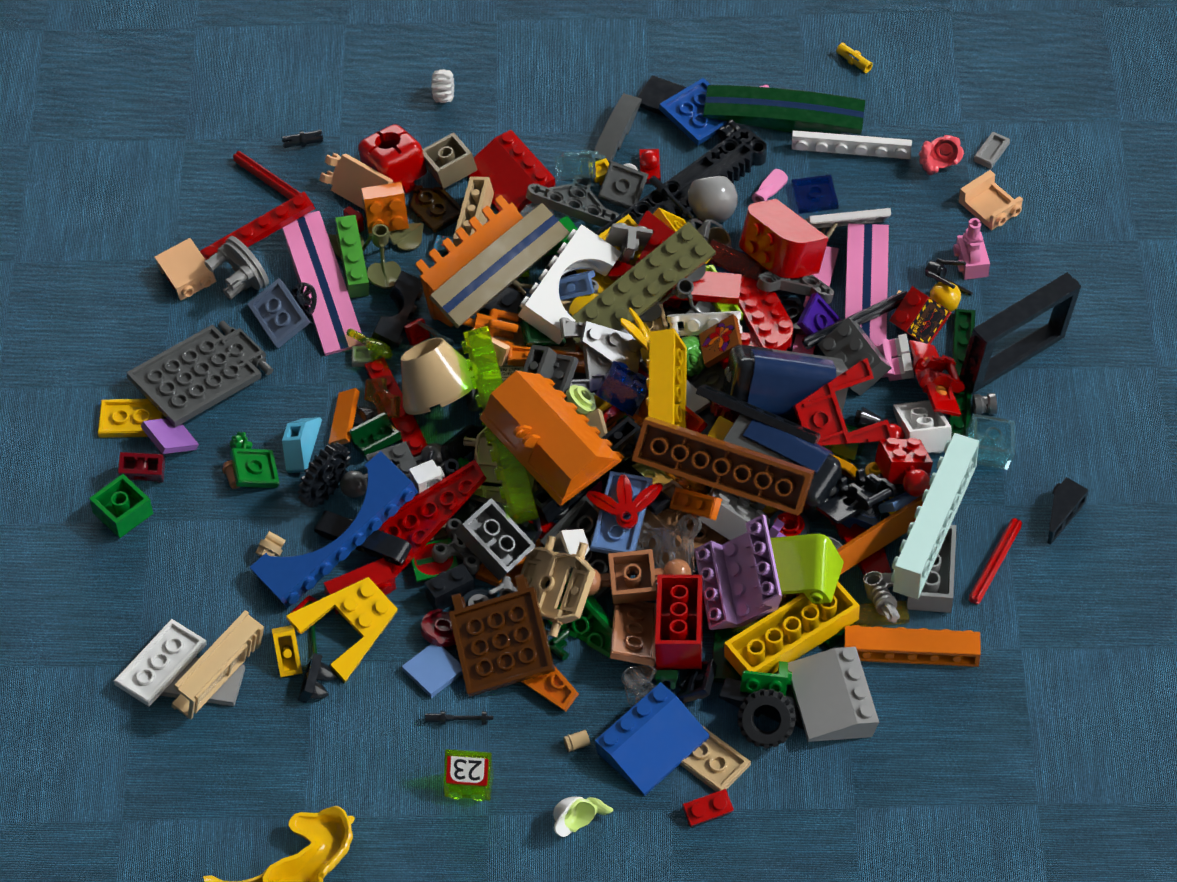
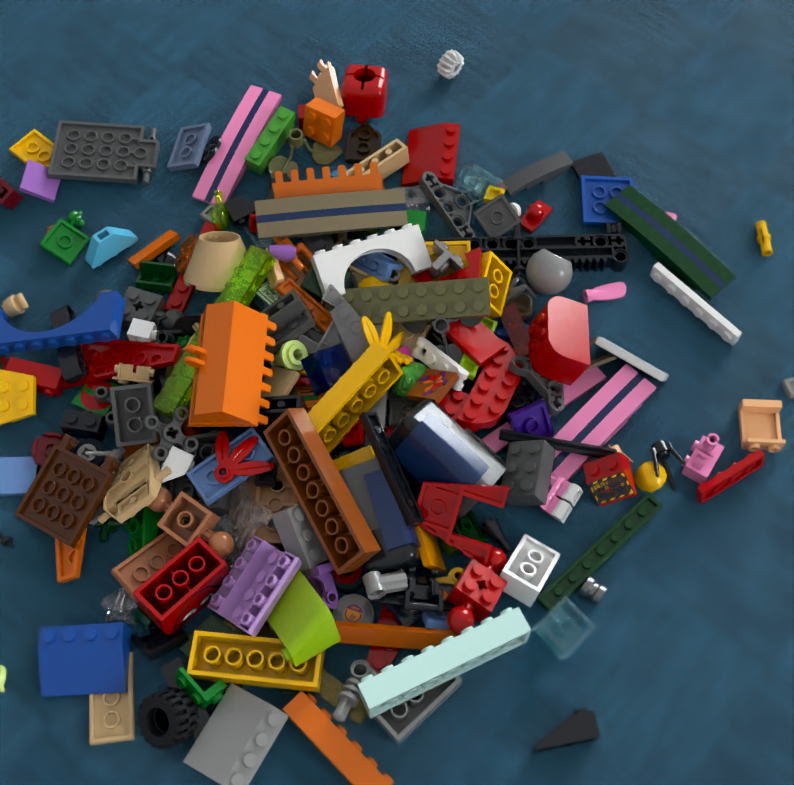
camera: 40 degrees right, 10 degrees up
light nougat panel [155,238,216,301] -> none
red plate [164,191,315,289] -> none
light grey piece [204,236,269,300] -> none
red axle [233,151,300,199] -> none
black pin [282,129,323,149] -> none
black gear [297,442,351,508] -> none
dark tan brick [422,132,477,189] -> none
tan piece [563,730,590,752] -> none
orange tile [669,487,722,520] -> none
red plate [682,789,734,827] -> none
clear blue tile [791,174,839,214] -> none
red piece [908,340,965,417] -> none
coral hair [919,135,964,175] -> none
black window [959,272,1081,394] -> none
red axle [969,518,1022,604] -> none
none -> tan hinge [112,363,155,384]
none -> dark grey gear [142,406,199,462]
none -> medium lavender cone [267,244,296,263]
none -> light grey piece [362,571,408,600]
none -> red plate [696,449,765,504]

